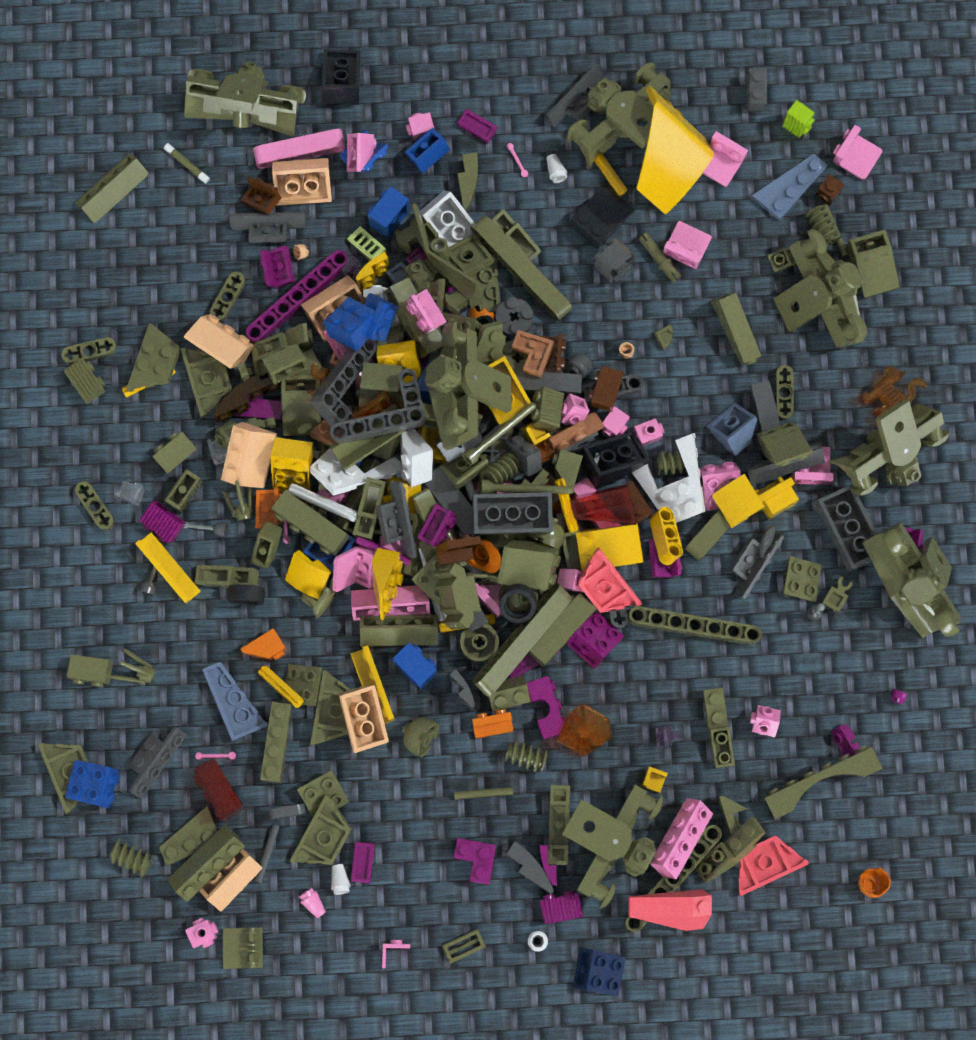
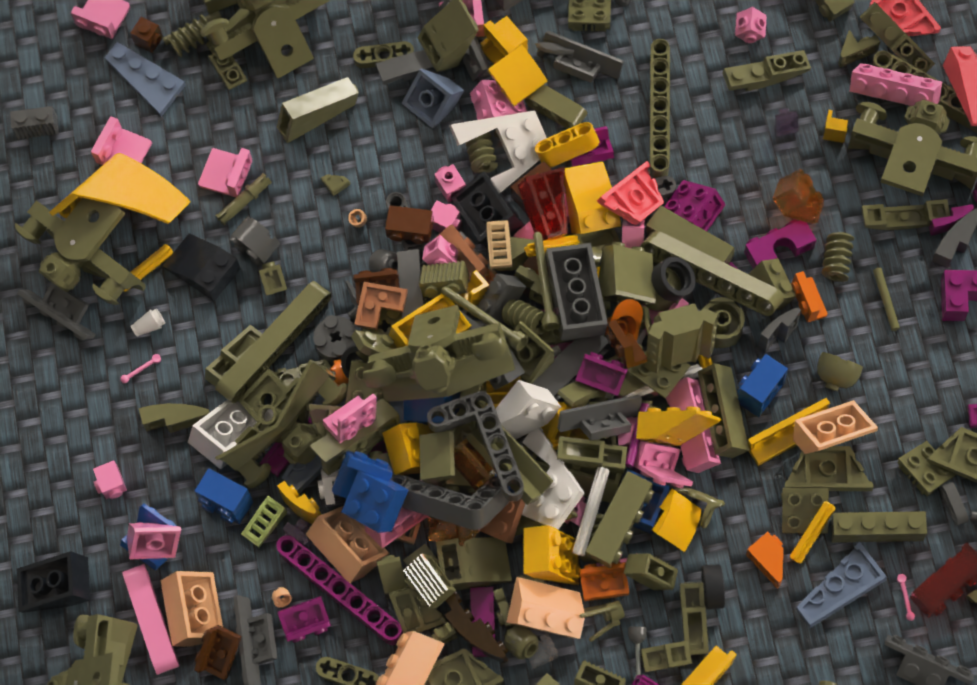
camera: 90 degrees left, 10 degrees down
blue brick [405,127,450,174] -> none
magenta tile [457,108,498,144] -> none
lime brick [782,100,815,138] -> none
none -> olive bracket [259,261,287,296]
none -> tan slope [486,220,512,269]
none -> olive slope [640,640,692,673]

